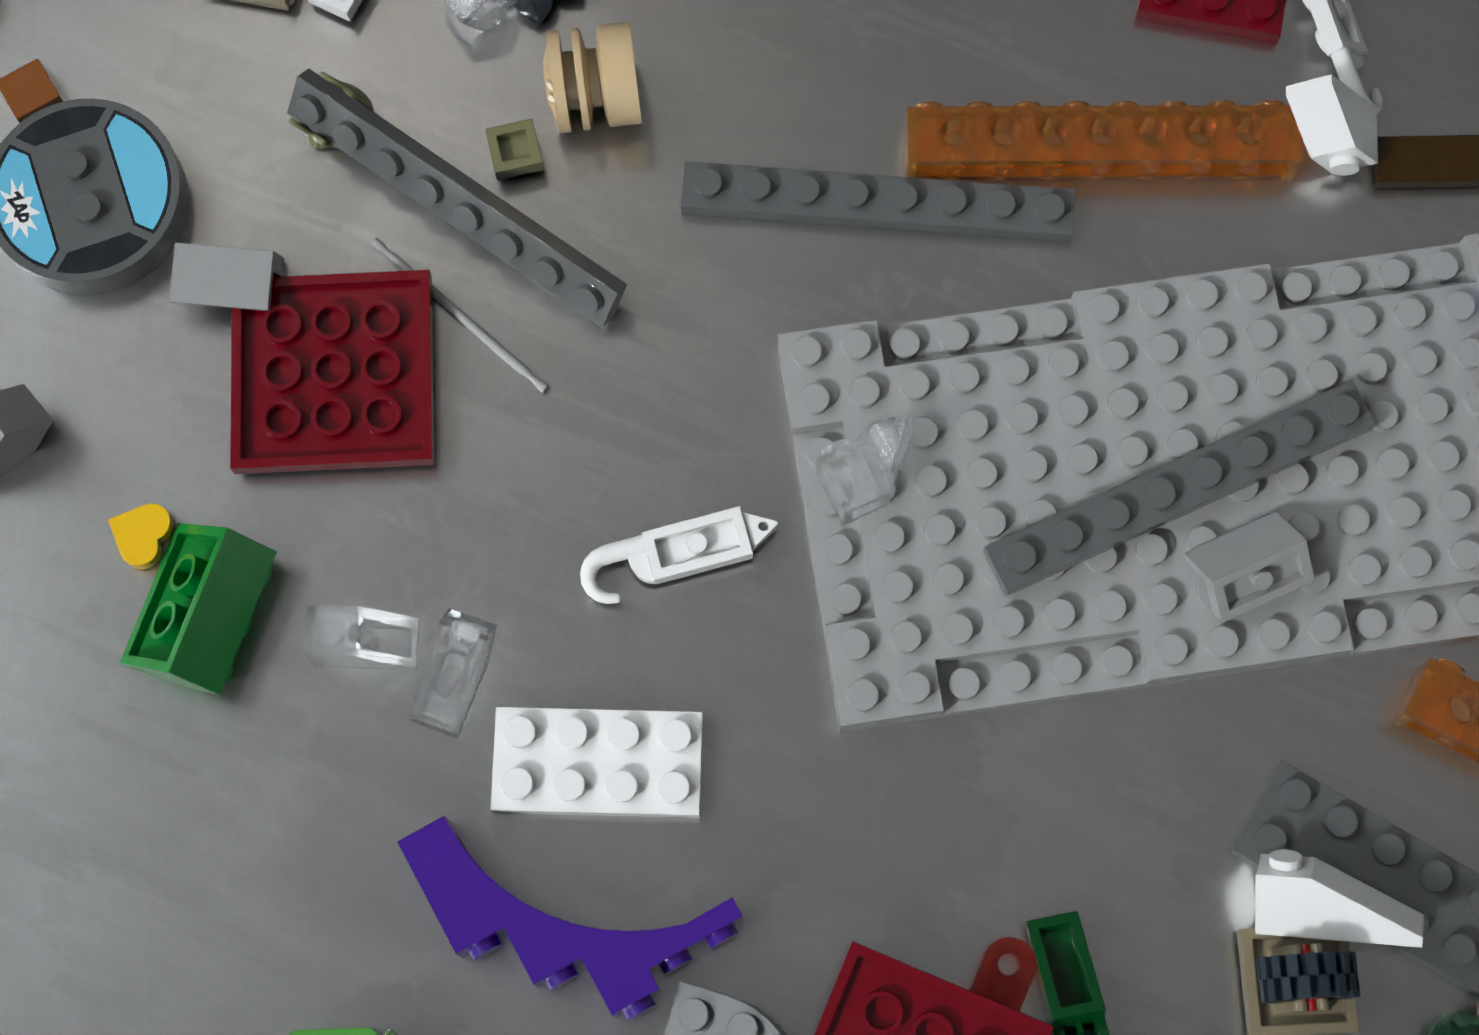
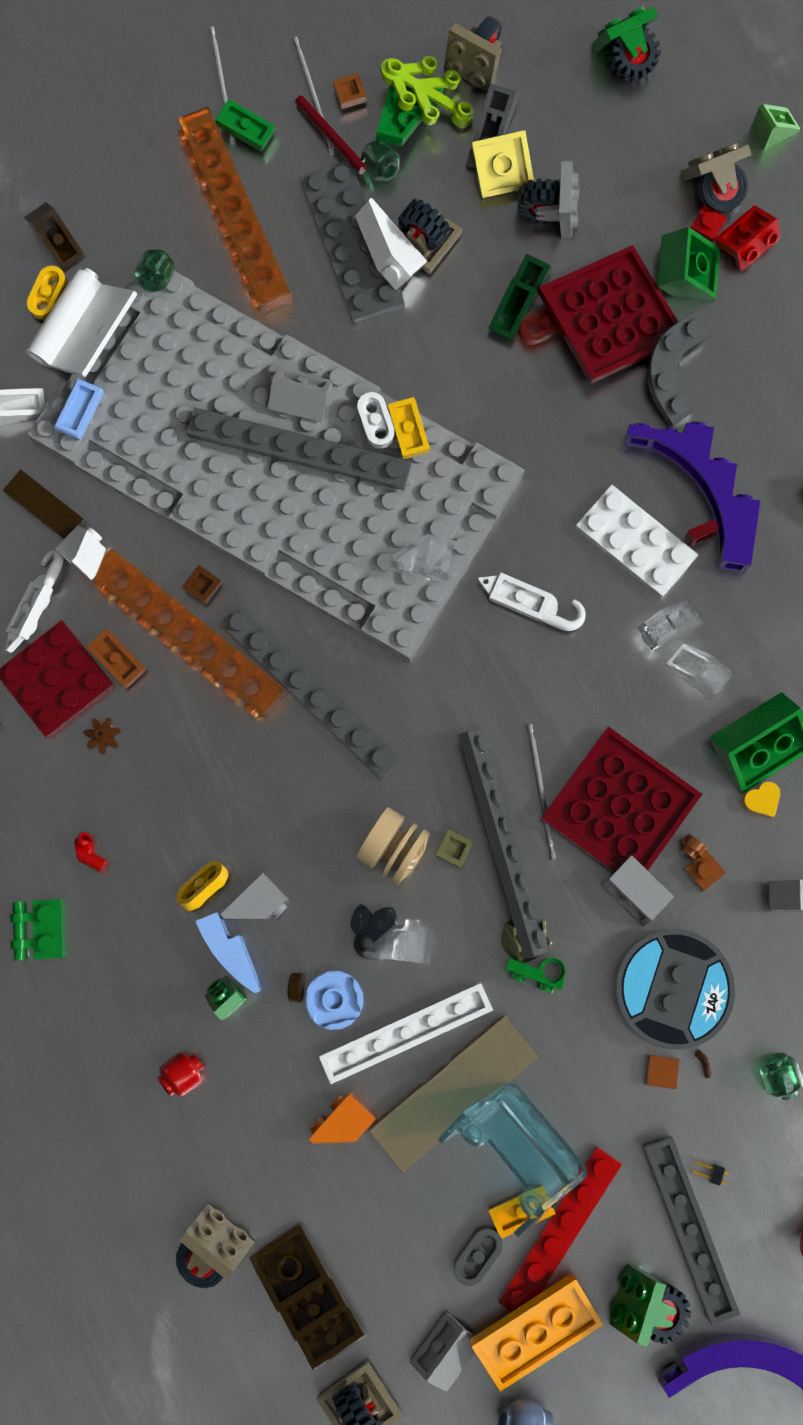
camera: 140 degrees left, 5 degrees up
none -> dark orange plate [86,628,146,689]
none -> reddish brown plate [182,565,222,605]
none -> white plate [357,392,395,448]
none -> yellow plate [387,397,430,459]
none -> green plate [504,957,566,994]
none -> dark orange plate [680,834,708,860]
none -> dark red tile [684,519,719,546]
none -> dark orange plate [684,850,726,892]

